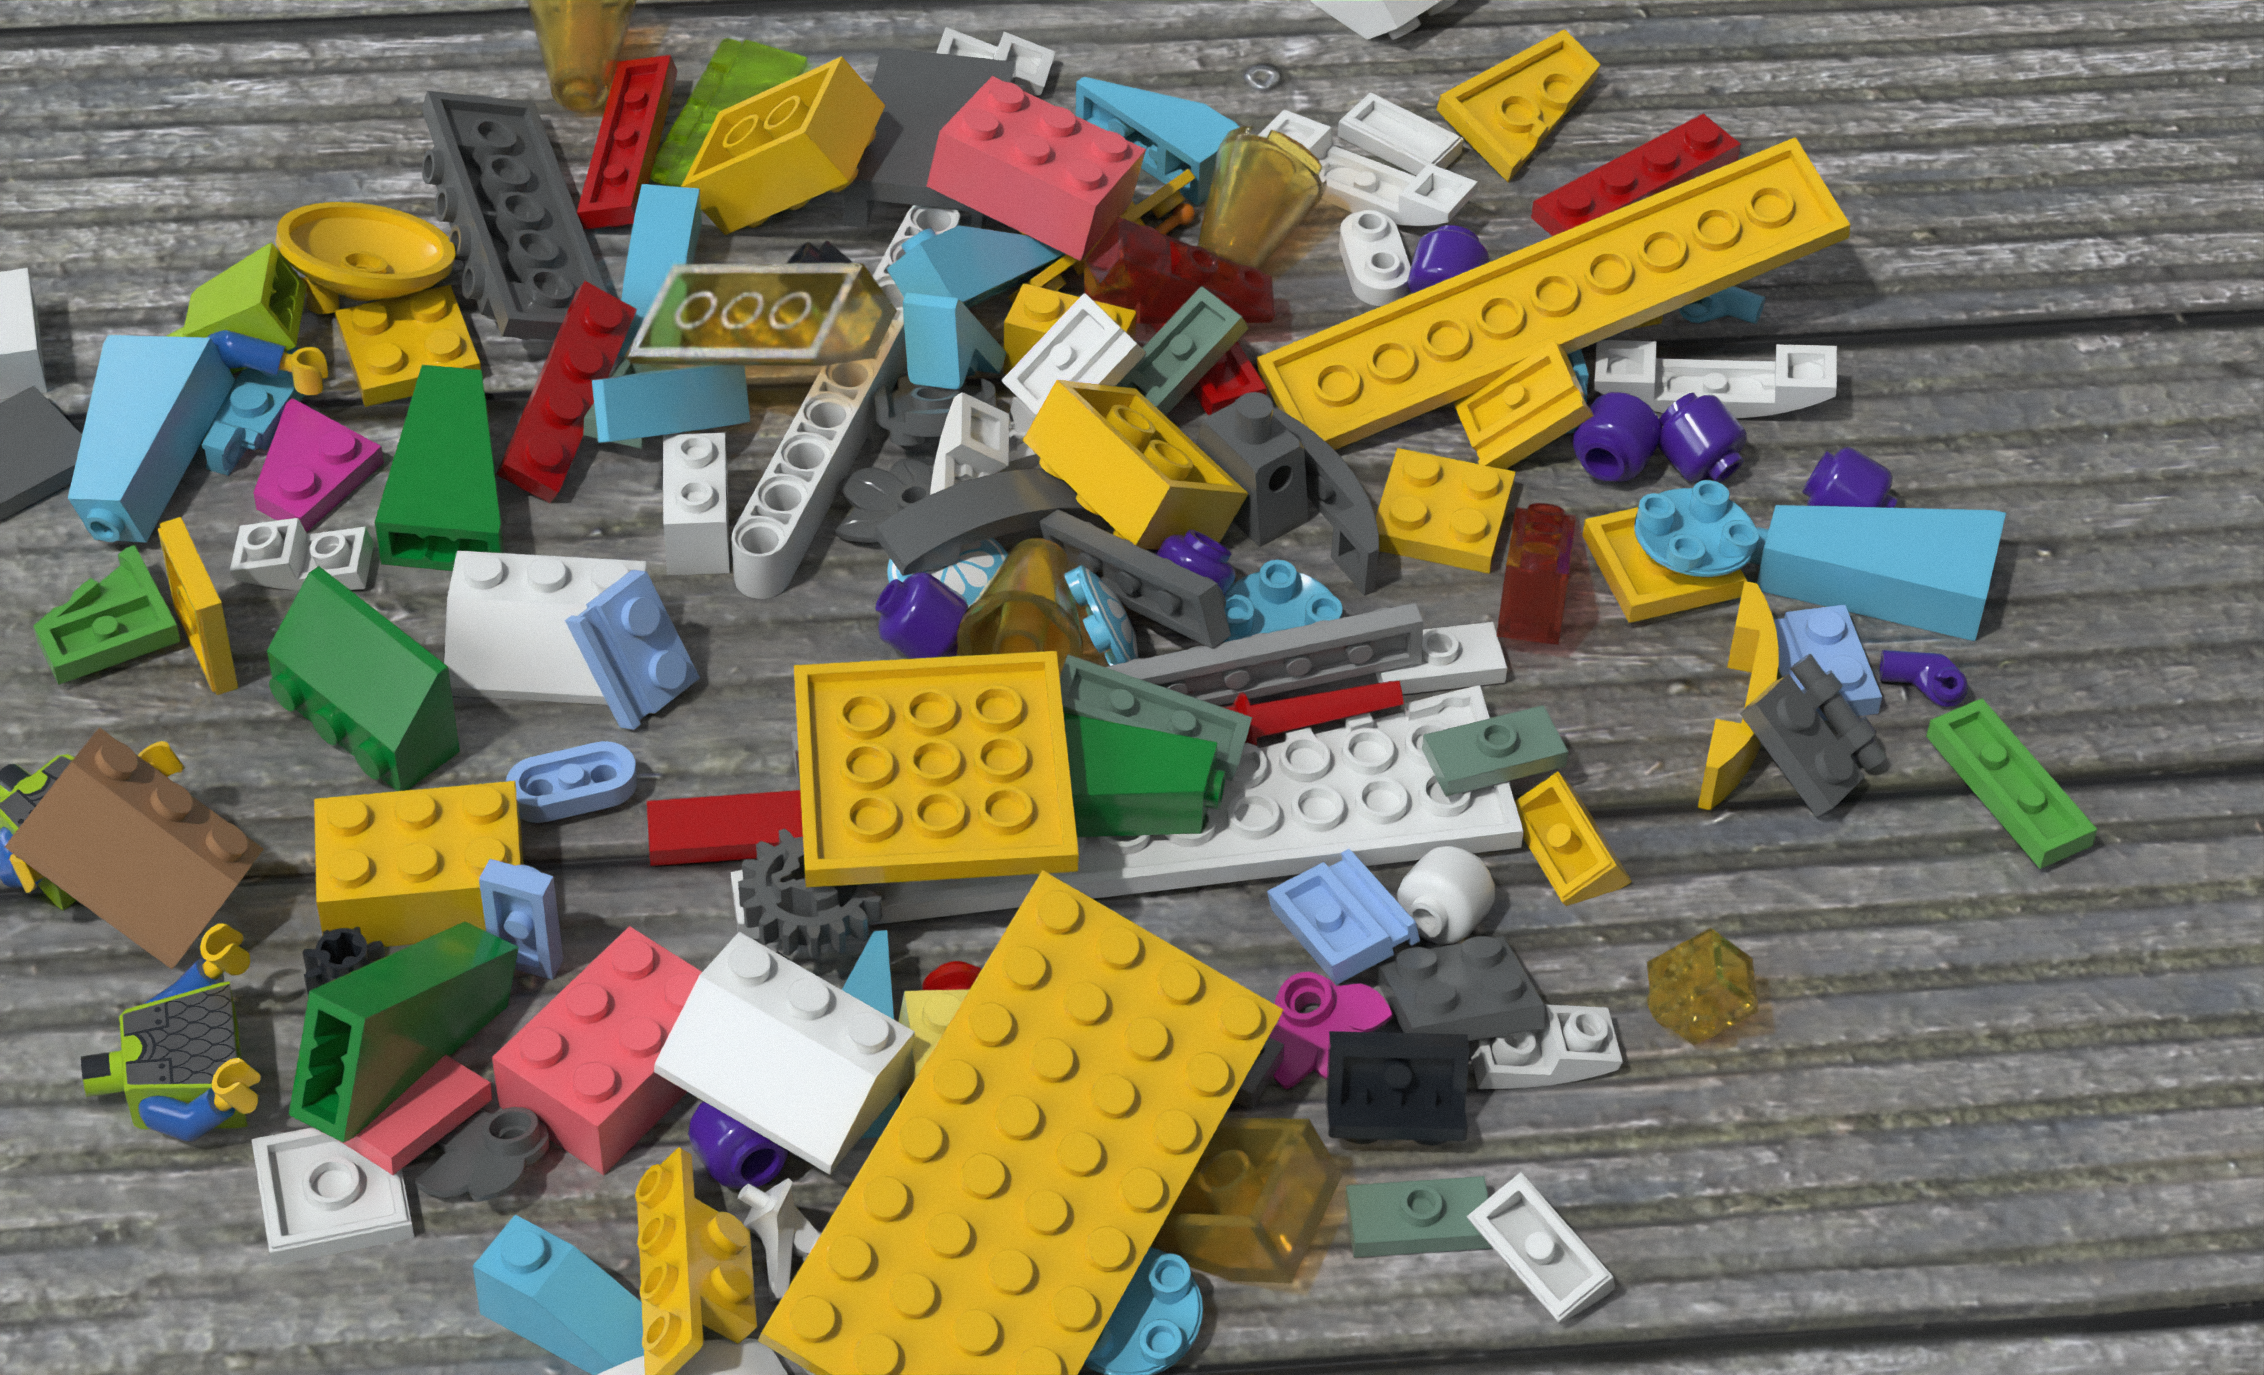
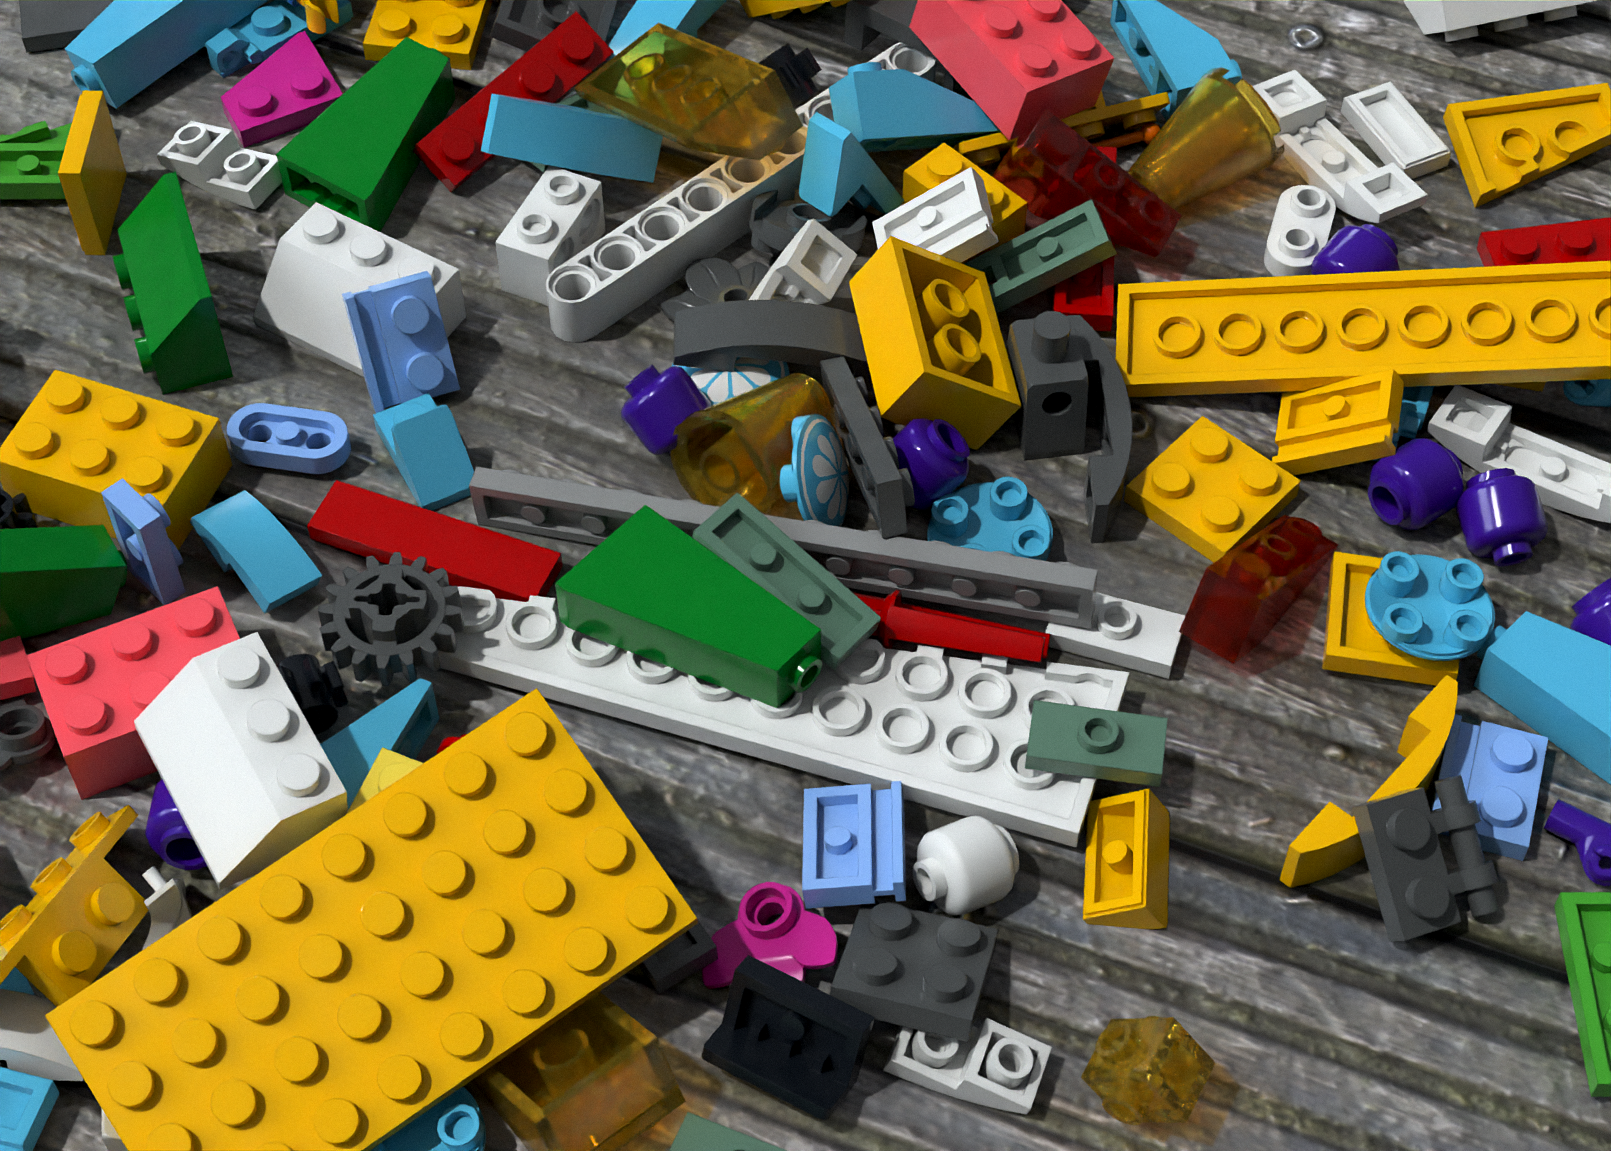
camera: 30 degrees right, 5 degrees up
yellow plate [794,651,1079,887] -> none
none -> medium azure slope [190,490,322,614]
none -> medium azure slope [373,393,474,511]

